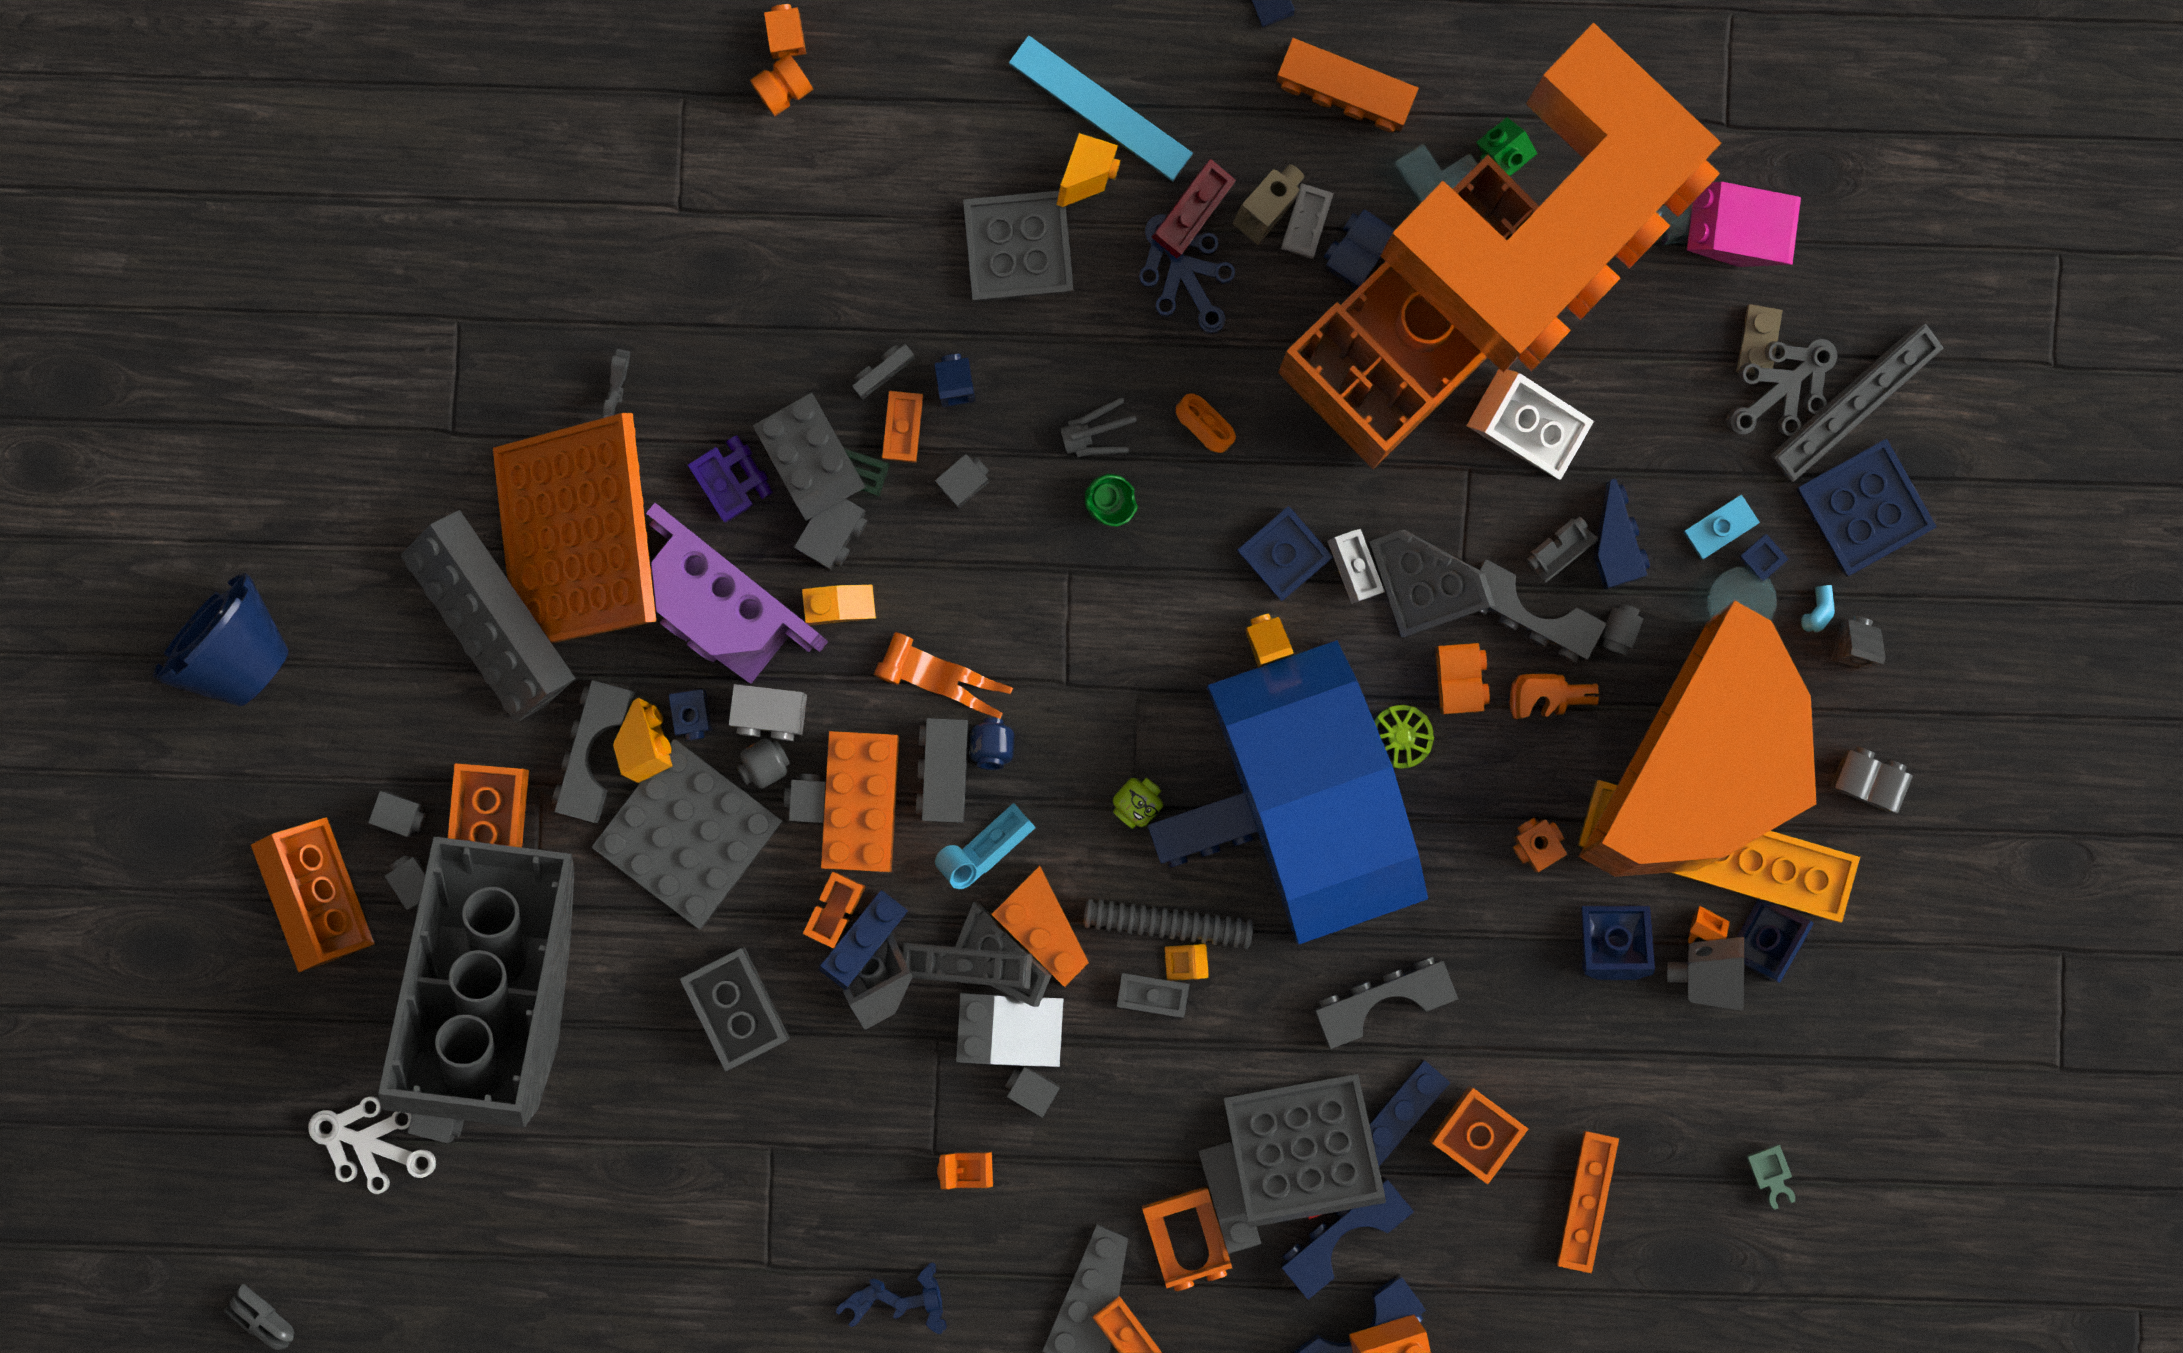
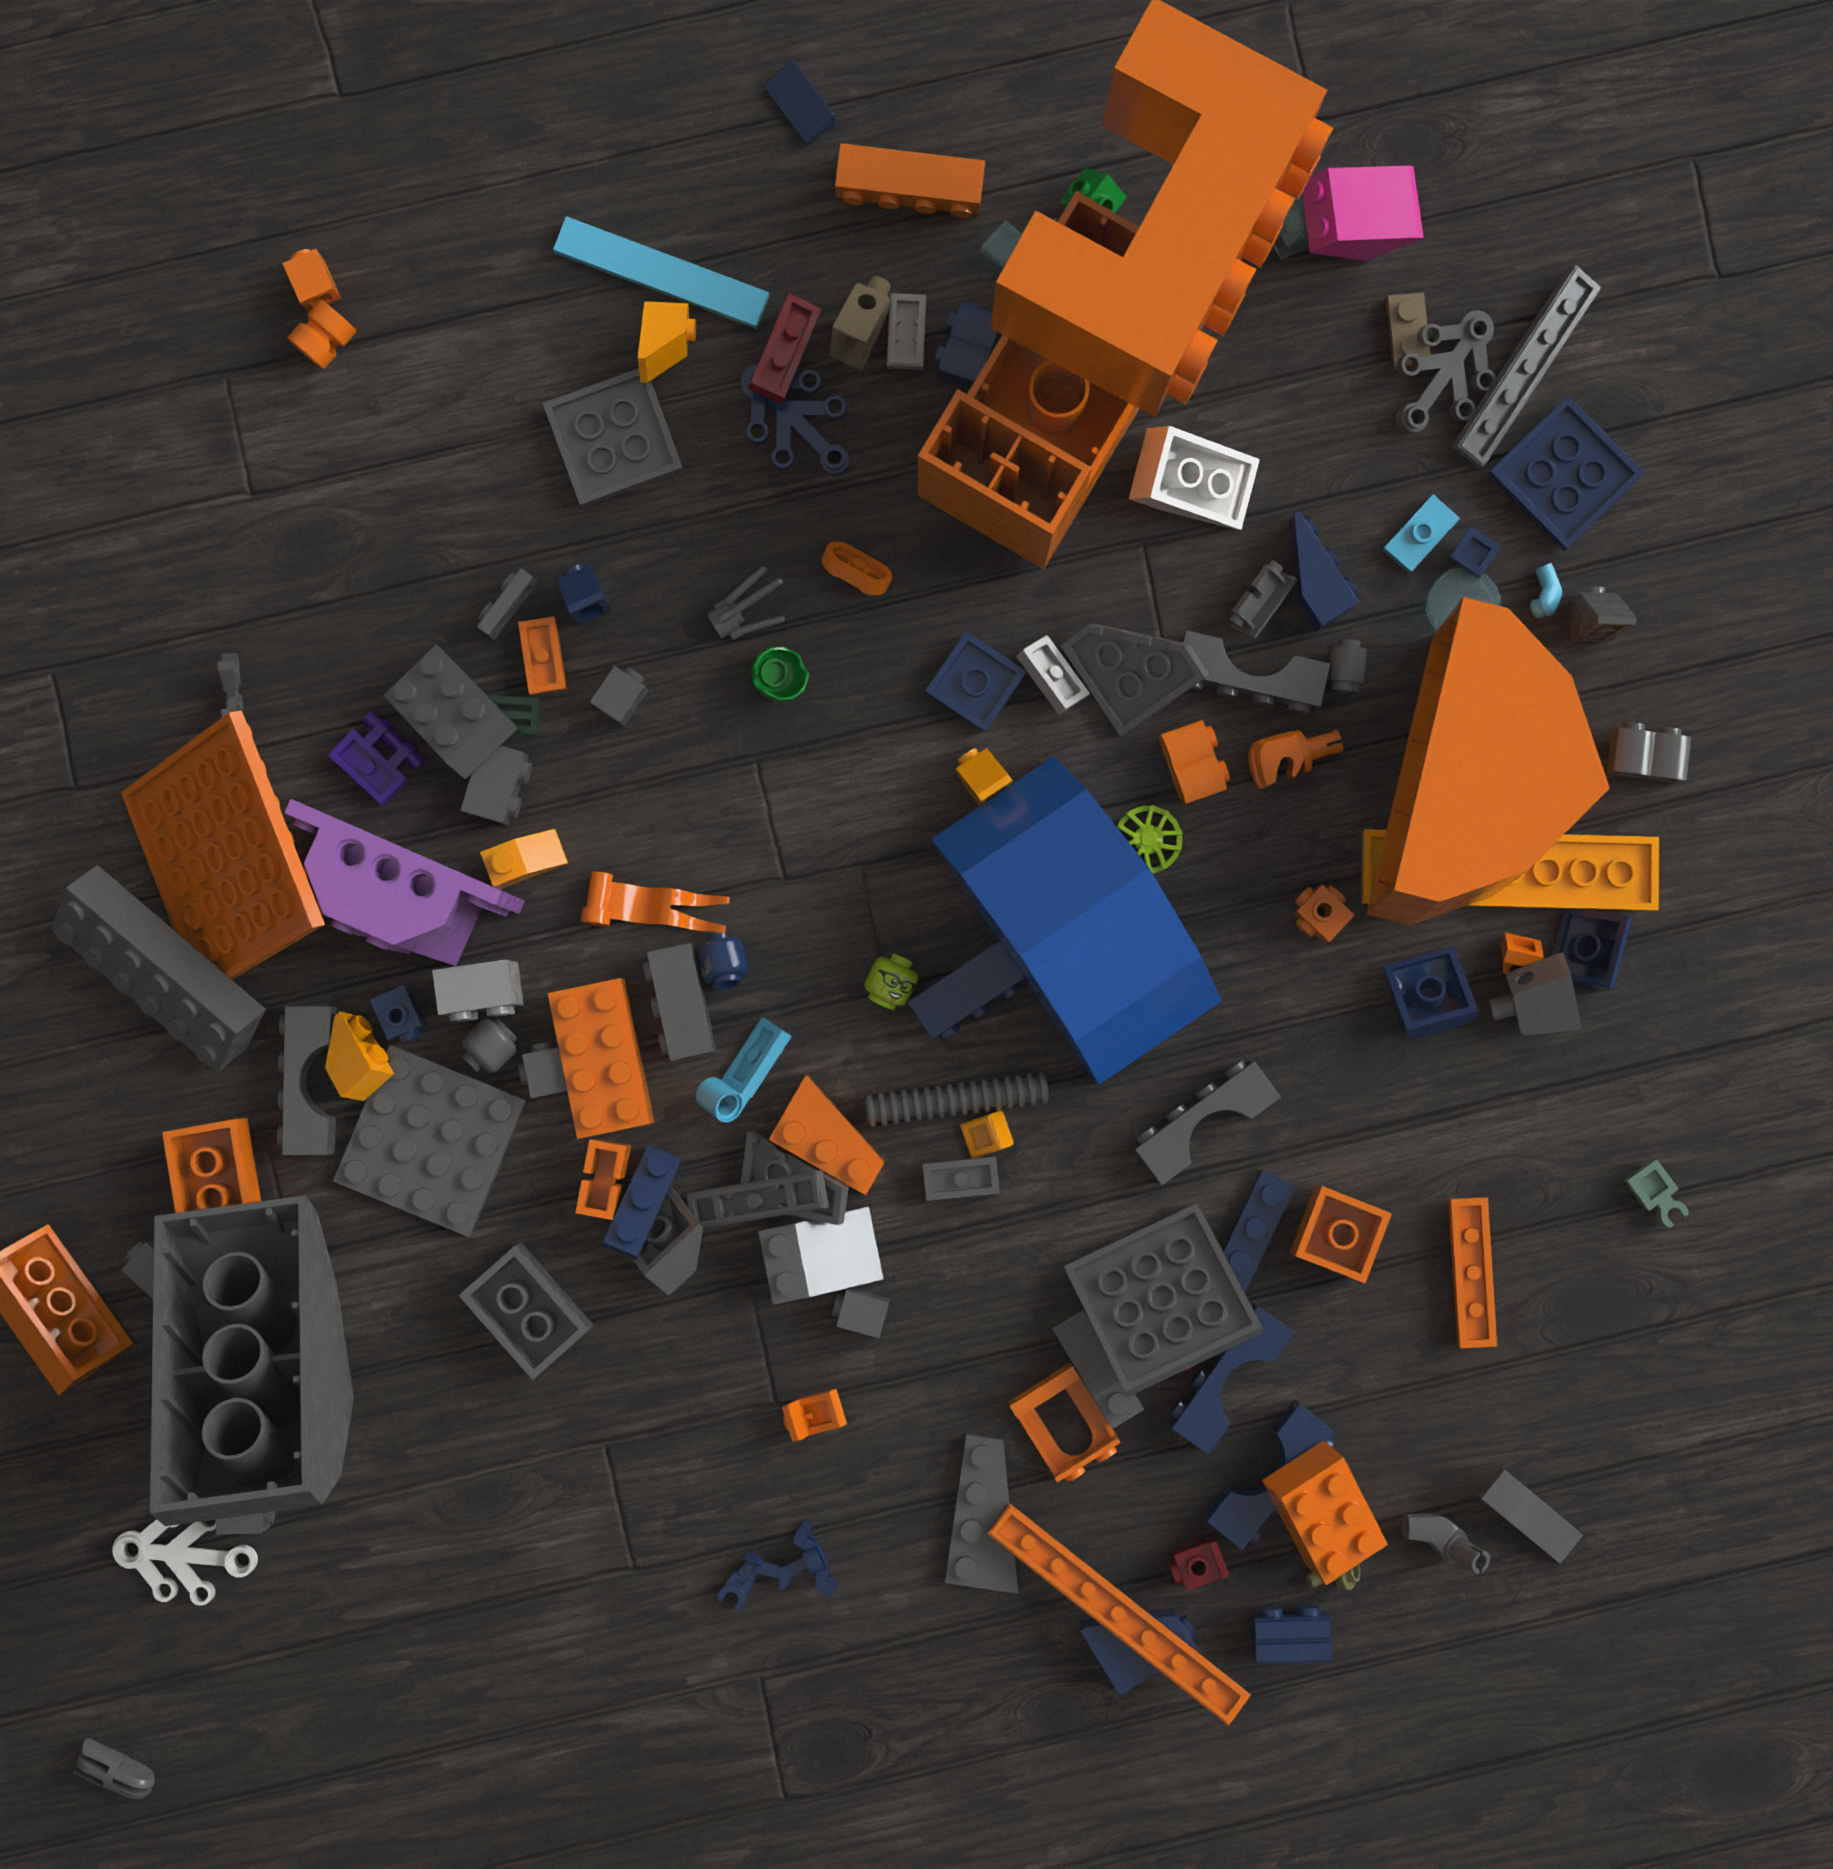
camera: 10 degrees left, 0 degrees up
dark grey brick [369,791,426,837] -> none

